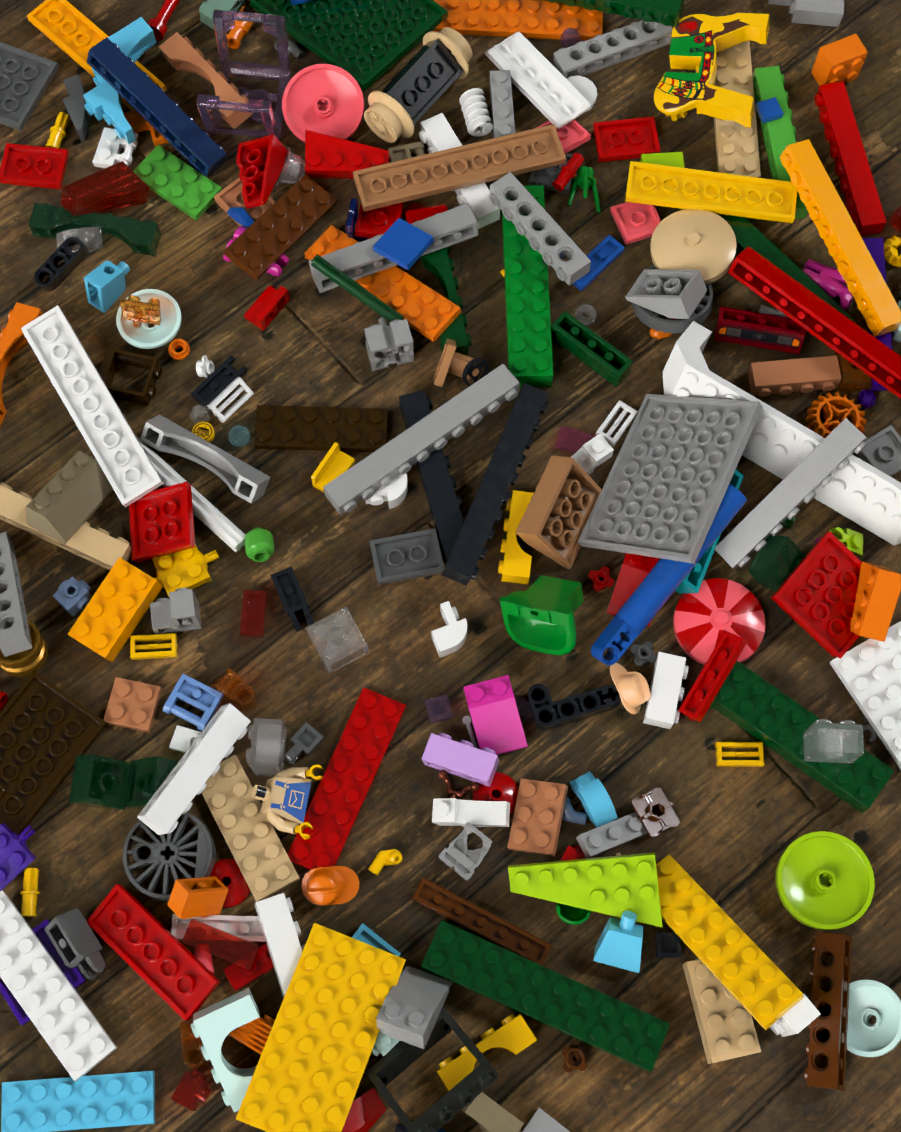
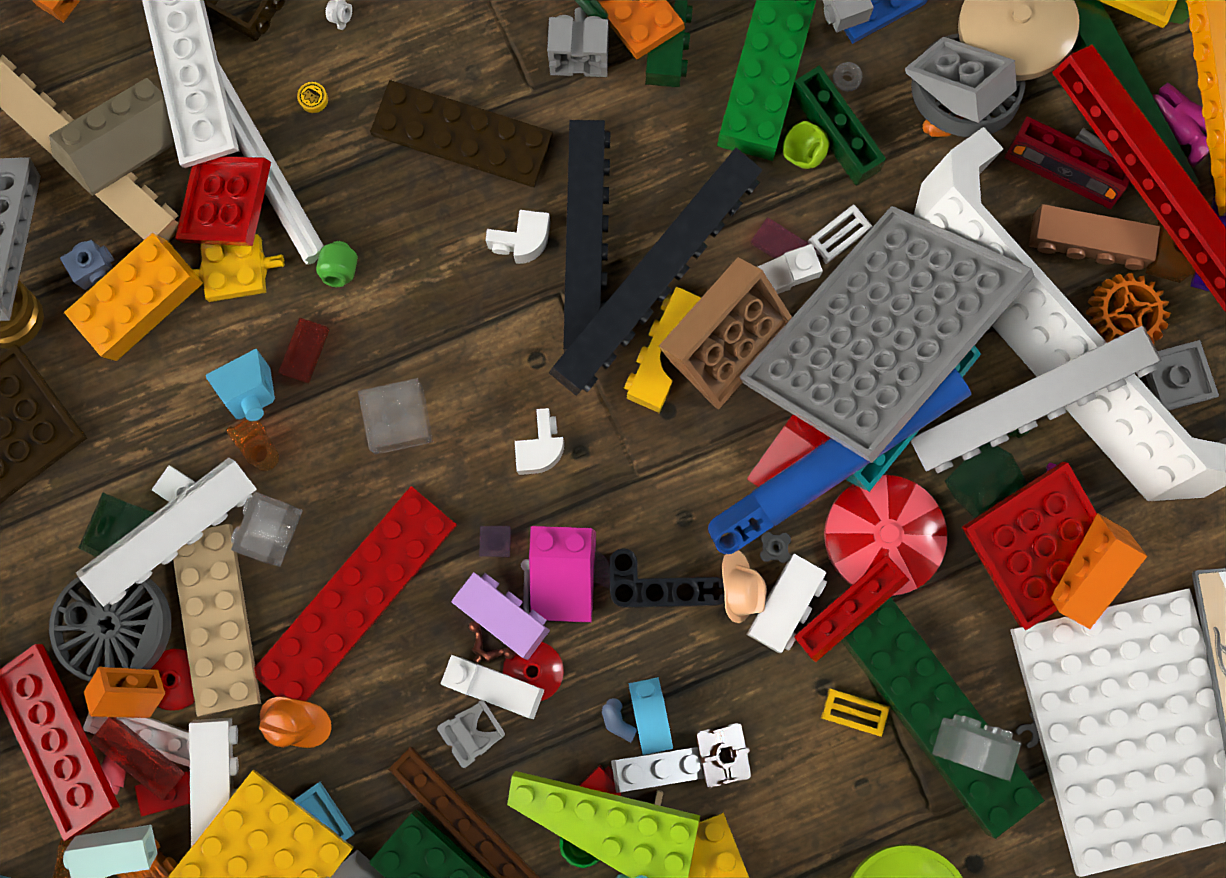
camera: 20 degrees right, 10 degrees up
clear green slope [69,754,132,810] -> none
nougat plate [104,677,162,733] -> none
yellow tile [130,633,178,660] -> none
light grey arch [140,415,270,504] -> none
light grey brick [150,588,202,634] -> none
medium blue plate [163,673,224,731] -> none
clear plate [189,405,210,424] -> none
black hinge [191,355,248,410] -> none
white tile [207,377,254,423] -> none
clear light blue plate [228,425,250,447] -> none
torso [252,765,323,840] -> none
black hinge [270,567,314,632] -> none
dark grey plate [285,722,324,765] -> none
yellow panel [311,442,355,492] -> none
light grey brick [323,364,519,515] -> none
yellow arm [368,849,402,876] -> none
dark grey plate [369,528,444,585] -> none
medium nougat piece [433,338,489,387] -> none
green piece [500,575,584,656] -> none
nougat plate [507,778,568,857] -> none
red plate [588,566,614,591] -> none
lime plate [830,527,863,557] -> none
dark purple plate [857,389,876,409] -> none
none -> medium azure torso [206,349,275,421]
none -> lime hair [783,121,830,169]

